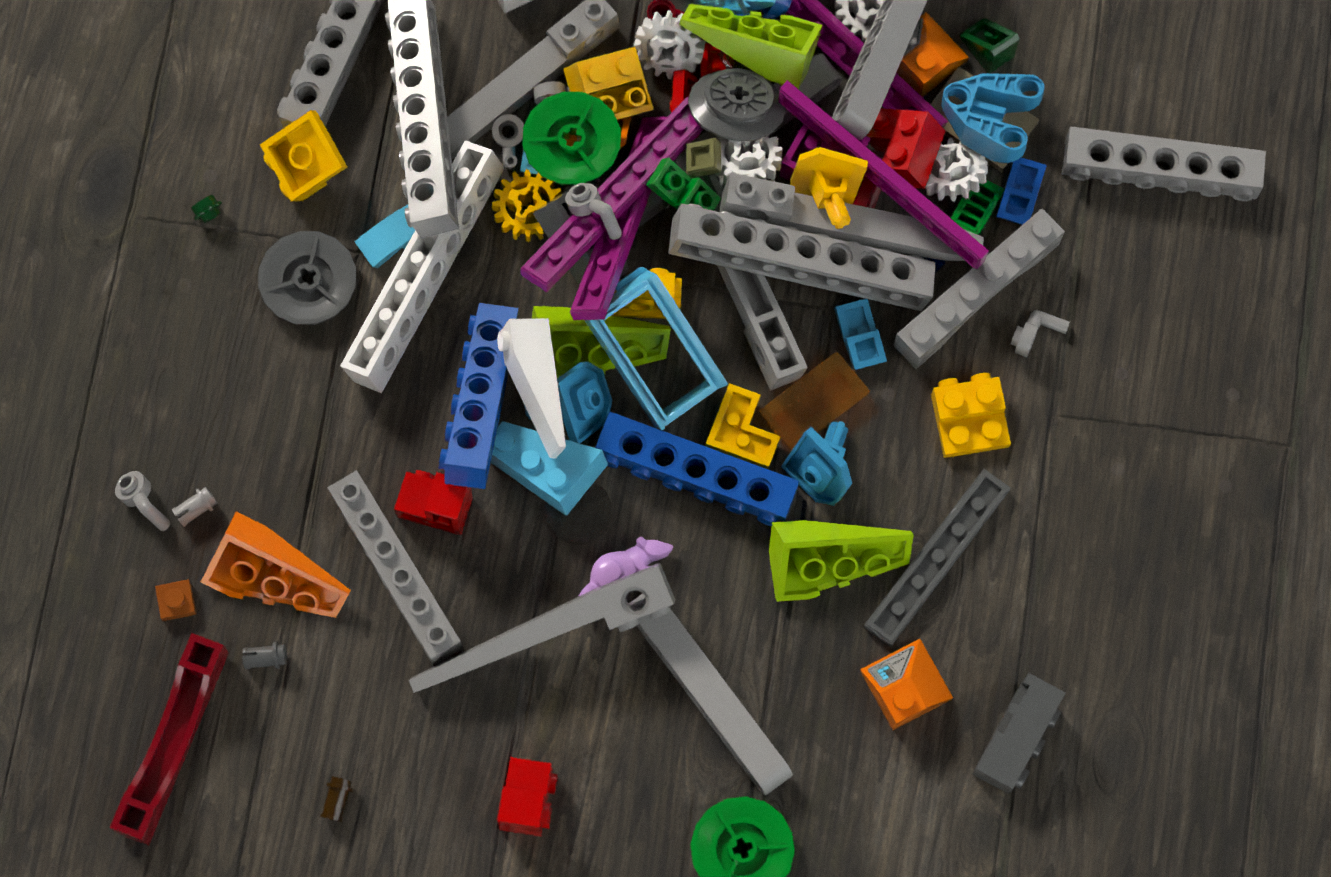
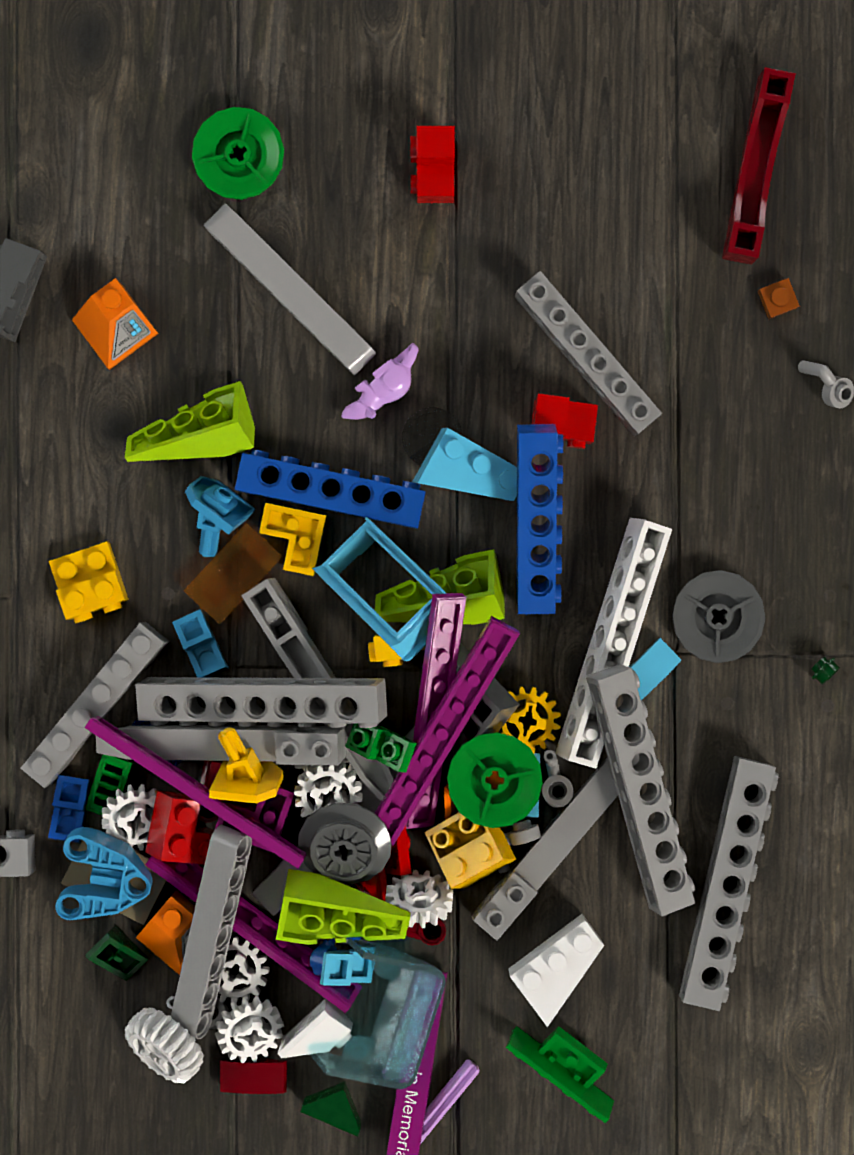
camera: 170 degrees right, 15 degrees up
light grey pin [172,487,217,527] -> none
orange wedge [201,512,351,618] -> none
dark grey pin [242,641,287,670] -> none
yellow plate [260,110,347,201] -> none
dark brown pin [320,776,353,823] -> none
light grey piece [409,563,676,693] -> none
white wedge [497,318,566,458] -> none
dark azure piece [525,362,612,443] -> none
light grey plate [565,183,622,240] -> none
olive tile [686,138,721,178] -> none
dark grey tile [863,469,1011,648] -> none
light grey plate [1011,310,1070,357] -> none

